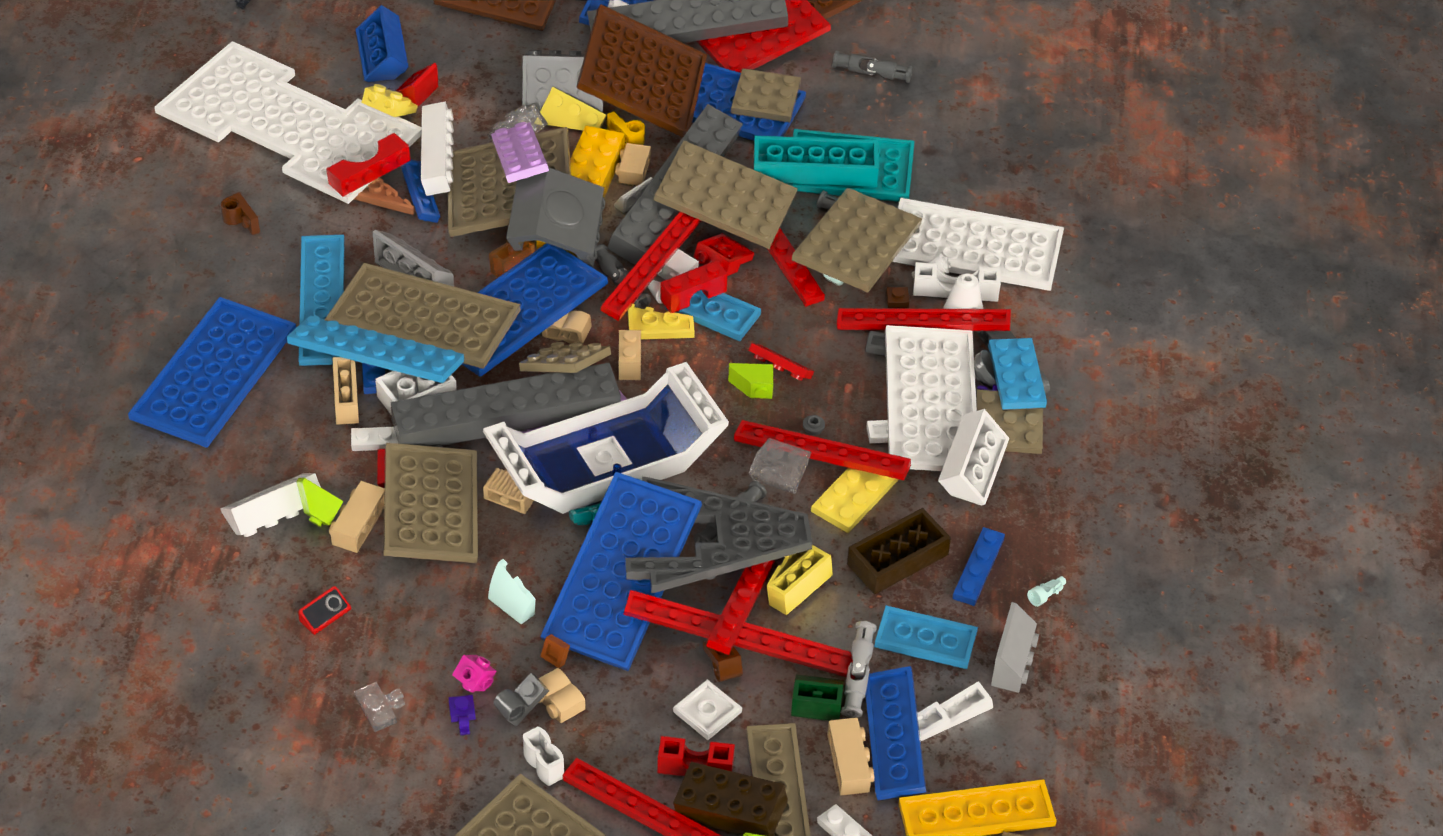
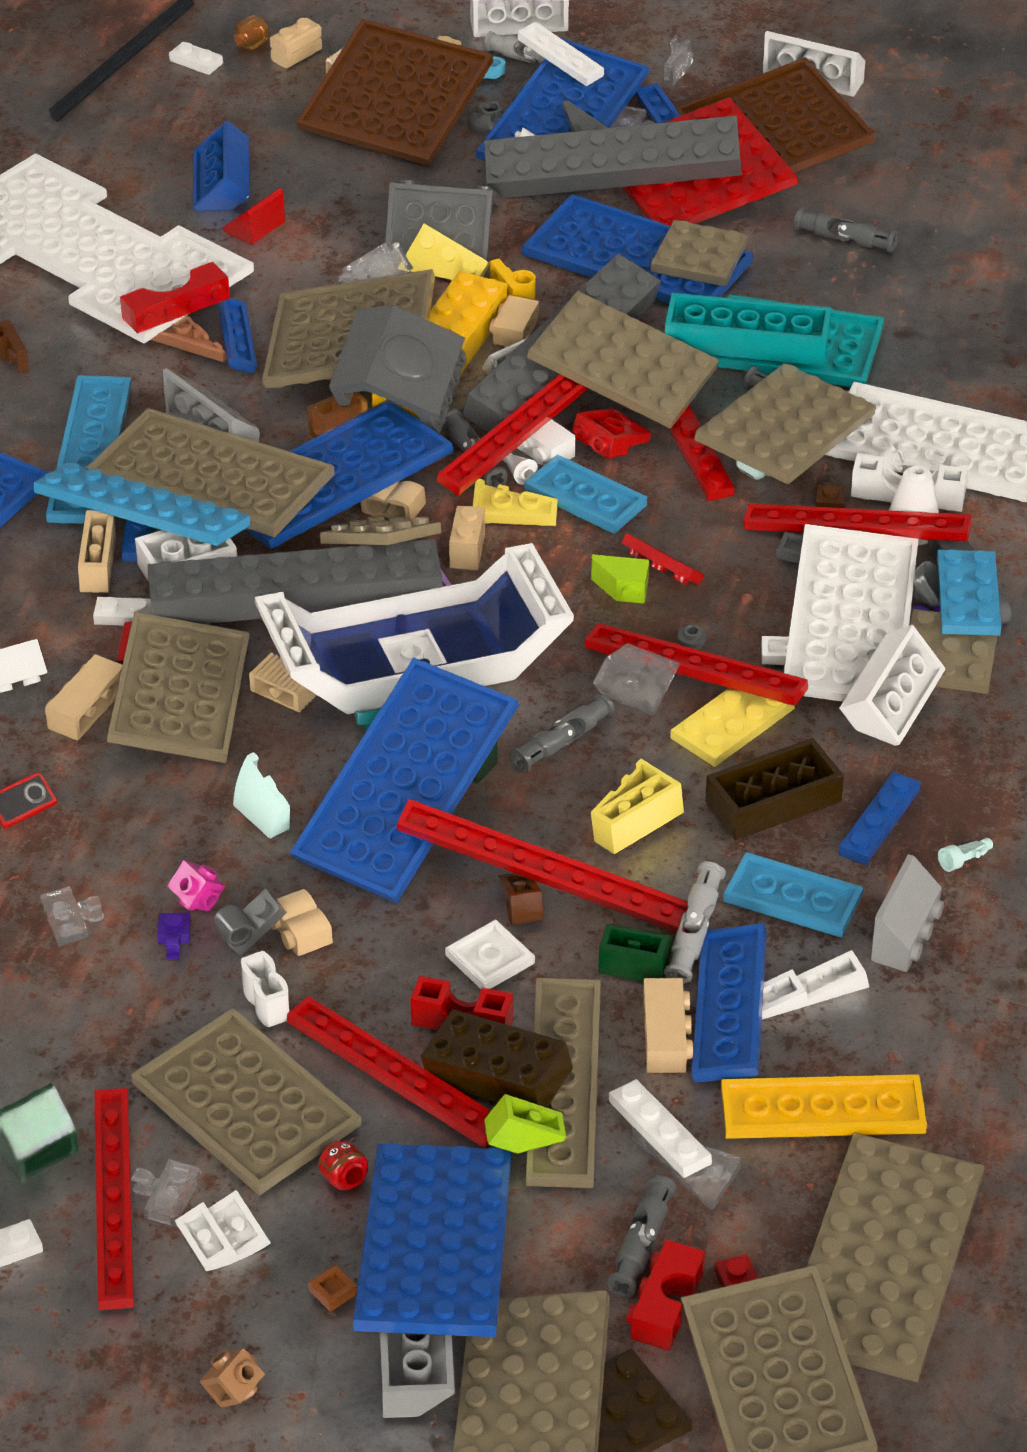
camera: 10 degrees right, 5 degrees down
slope [296,478,343,527] -> none
light yellow plate [362,84,418,117] -> none
white brick [421,101,454,196] -> none
lavender plate [491,122,549,183] -> none
dark orange plate [540,634,570,668] -> none
reddish brown plate [576,4,707,137] -> none
dark grey wing [625,477,812,593] -> none
red arch [660,260,728,314] -> none
red plate [706,559,777,655] -> none

